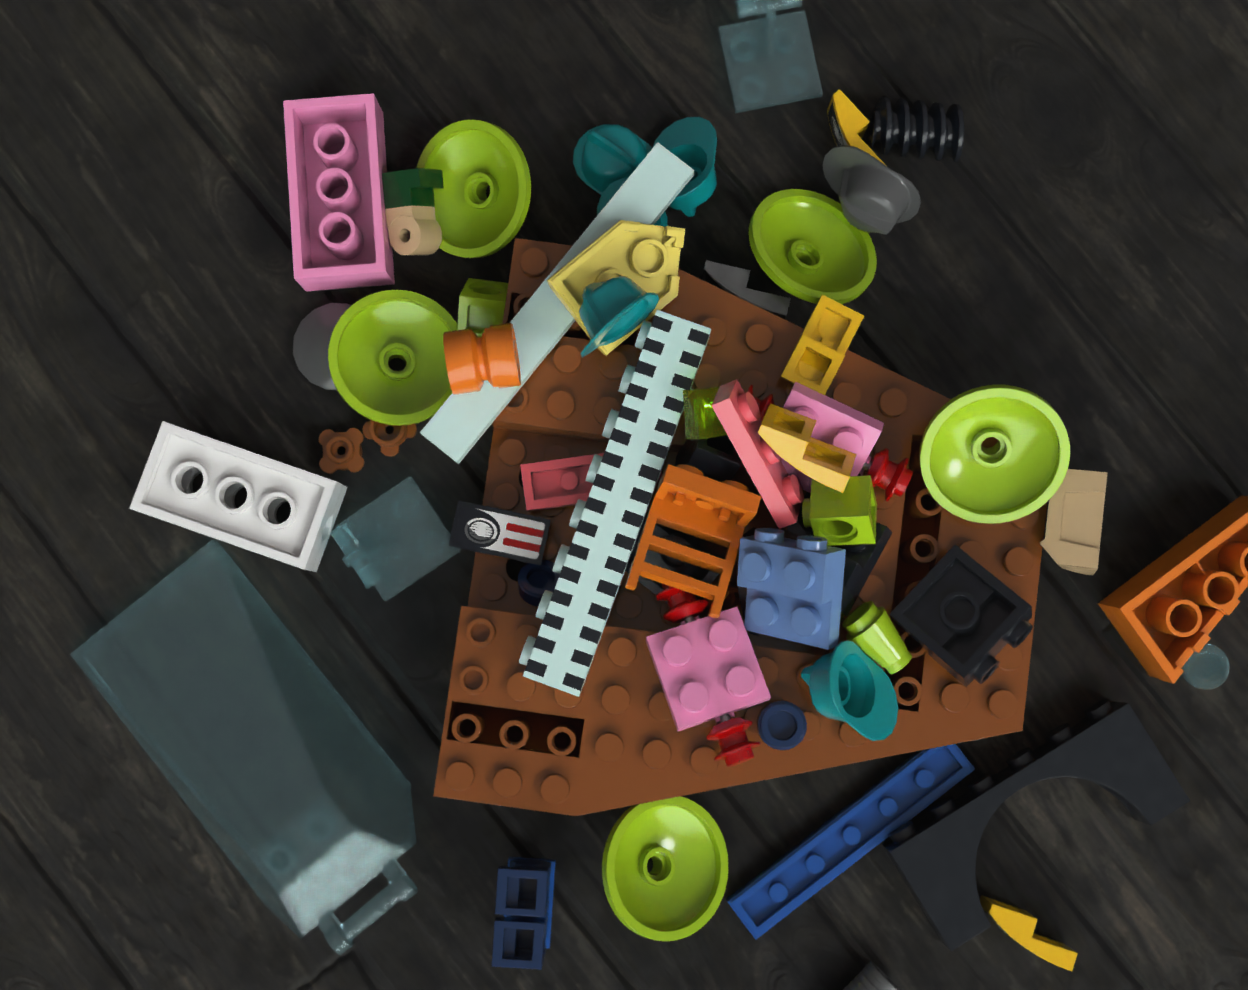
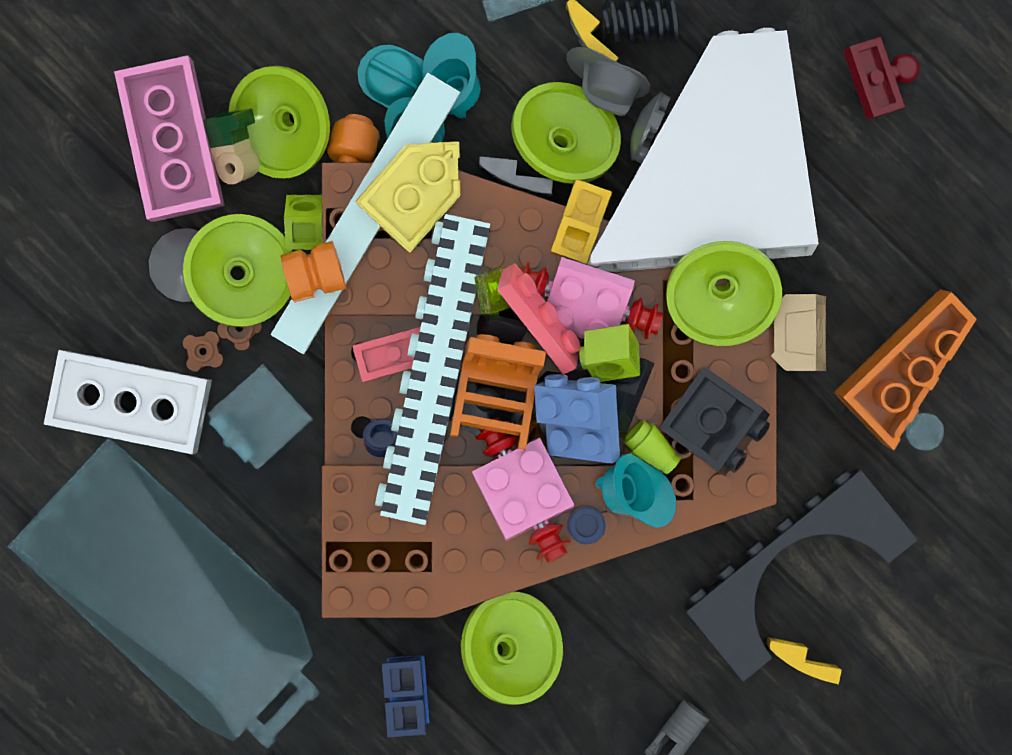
camera: 10 degrees left, 5 degrees up
slope [448,501,551,565] -> none
teal piece [579,276,659,357] -> none
blue tile [726,744,975,940] -> none
yellow slope [758,403,857,493] -> none
none -> orange head [327,114,380,163]
none -> white slope [588,28,819,273]
none -> dark grey dish [630,92,671,164]
none -> dark red plate [843,37,920,120]

